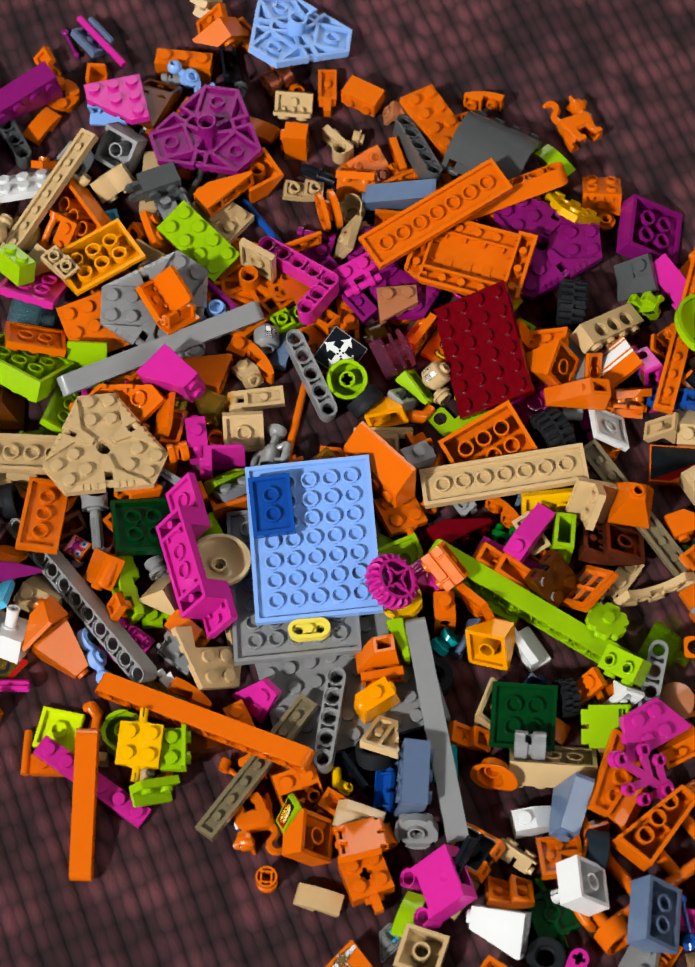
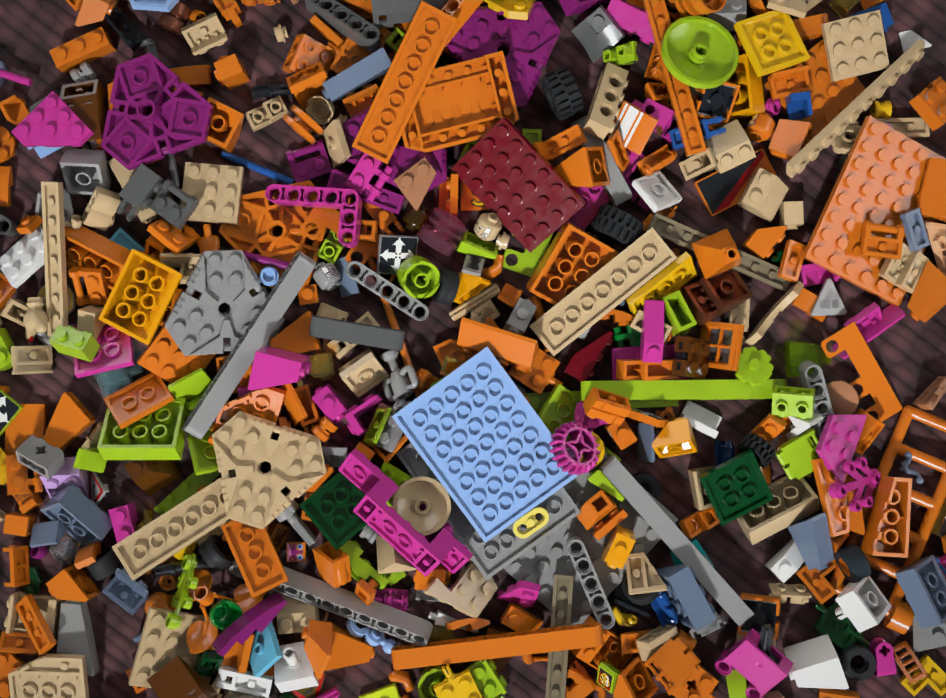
camera: 35 degrees left, 25 degrees up
tan slope [40,245,80,281] -> none
orange bracket [135,266,193,323] -> none
lime plate [156,200,240,283] -> none
orange hinge [156,303,200,335] -> none
light blue piece [167,60,215,93] -> none
orange slope [193,171,255,218] -> none
orange hinge [208,429,224,445] -> none
tan plate [239,237,277,281] -> none
orange slope [247,342,274,385] -> none
blue plate [248,473,296,539] -> none
orange slope [284,230,322,252] -> none
tan plate [322,124,354,165] -> none
teal wheel [430,627,460,656] -> none
orange piece [470,757,518,791] -> none
orange slope [484,874,535,909] -> none
light grey wheel [514,730,546,760] -> none
orange slope [543,378,612,411] -> none
tan bracket [564,476,618,531] -> none
orange plate [610,387,652,402] -> none
none -> dark grey beam [309,316,406,351]

